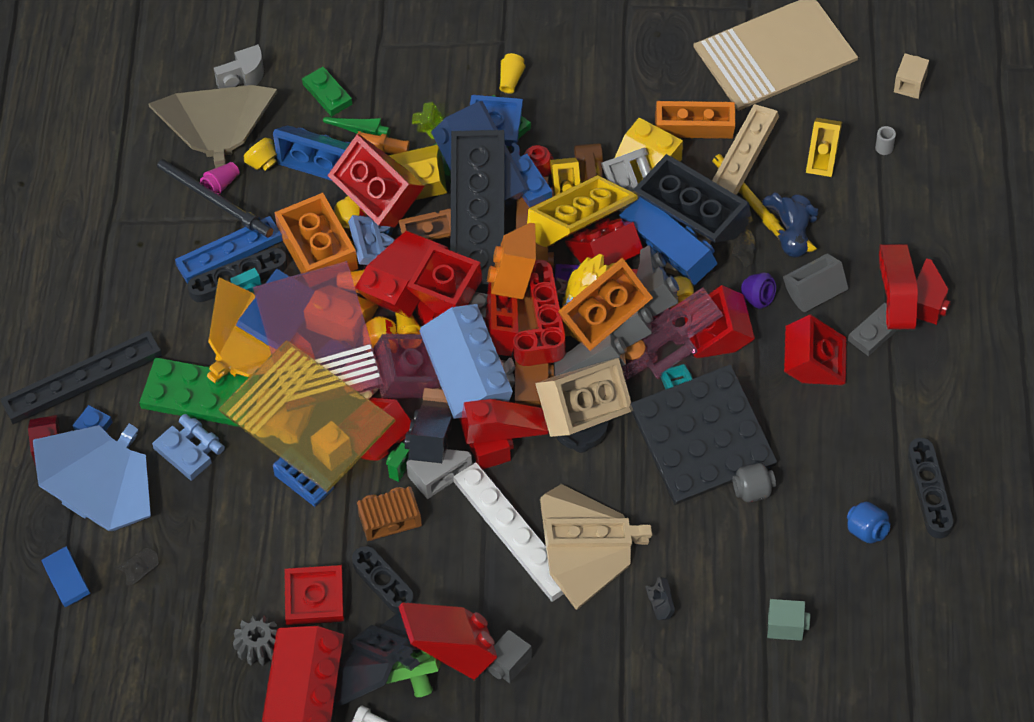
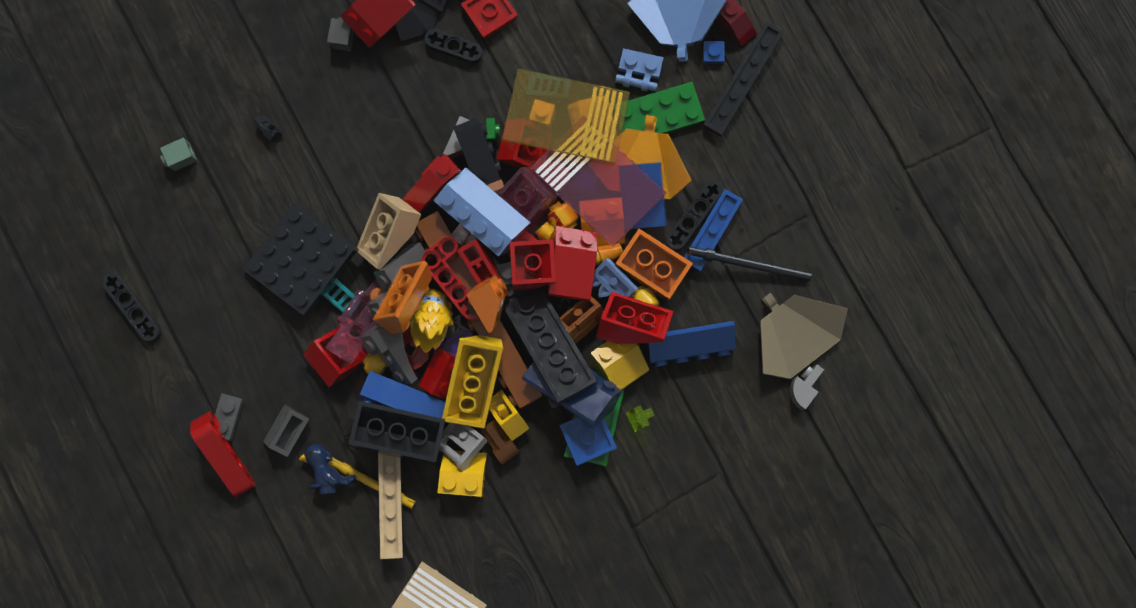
camera: 150 degrees right, 25 degrees up
dark pink cone [200,162,240,194] -> none
teal plate [231,268,262,295] -> none
yellow cone [244,137,277,171] -> none
green plate [302,67,353,117] -> none
green piece [323,117,391,137] -> none
dark orange brick [357,486,422,541] -> none
orange pin [358,131,410,154] -> none
white plate [453,463,564,602] -> none
yellow cone [499,53,526,93] -> none
blue plate [511,143,552,207] -> none
red cone [524,145,555,177] -> none
tan panel [540,484,652,610] -> none
orange brick [655,101,735,139] -> none
dark grey head [733,463,776,503] -> none
dark purple cone [741,273,776,309] -> none
red slope [784,315,846,385] -> none
yellow slope [806,118,842,177] -> none
blue head [847,501,890,544] -> none
light grey hinge [875,126,896,155] -> none
red slope [917,258,950,325] -> none

